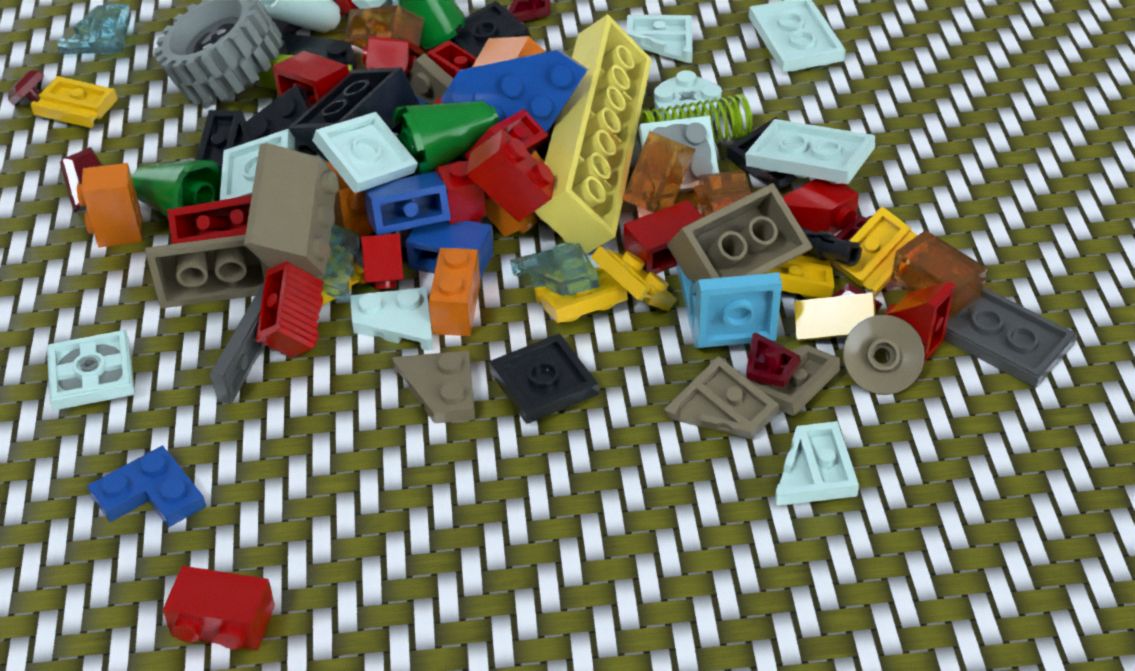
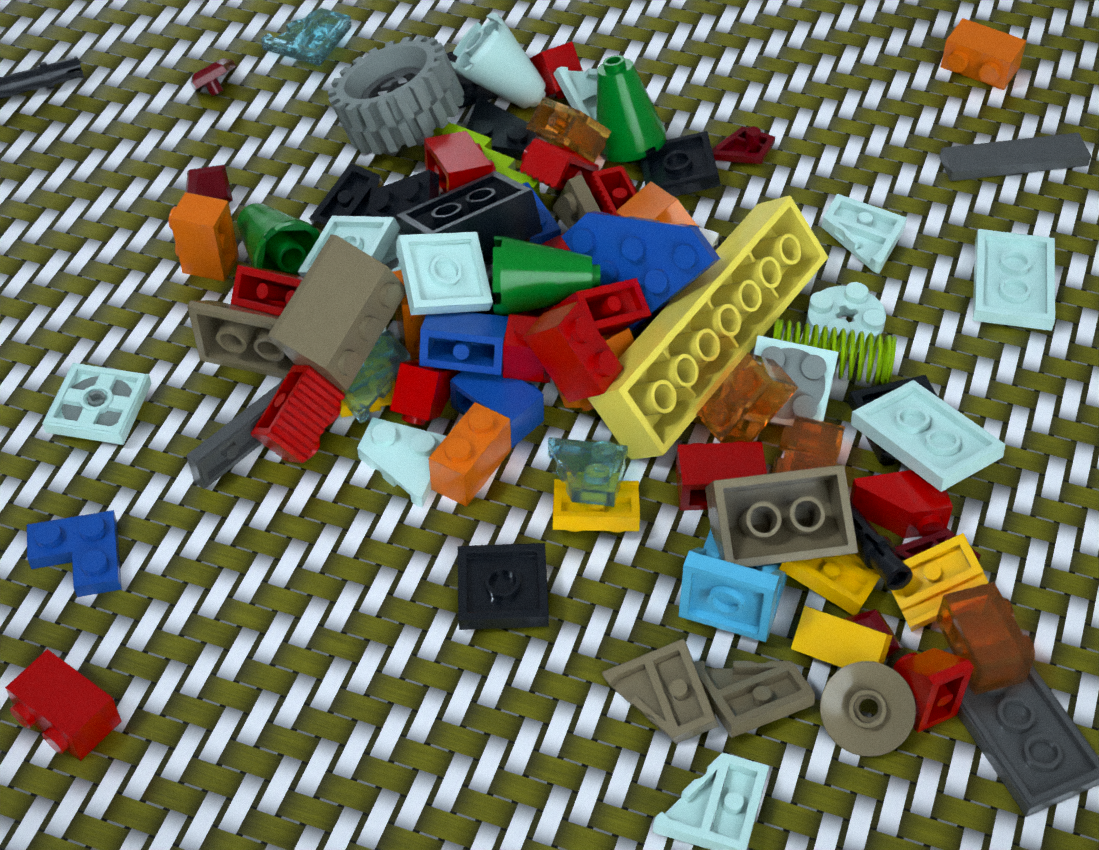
camera: 25 degrees right, 5 degrees up
yellow plate [30,76,118,128] -> none
dark tan wing [393,350,475,424] -> none
yellow plate [591,245,677,312] -> none
dark red piece [746,333,801,388] -> none

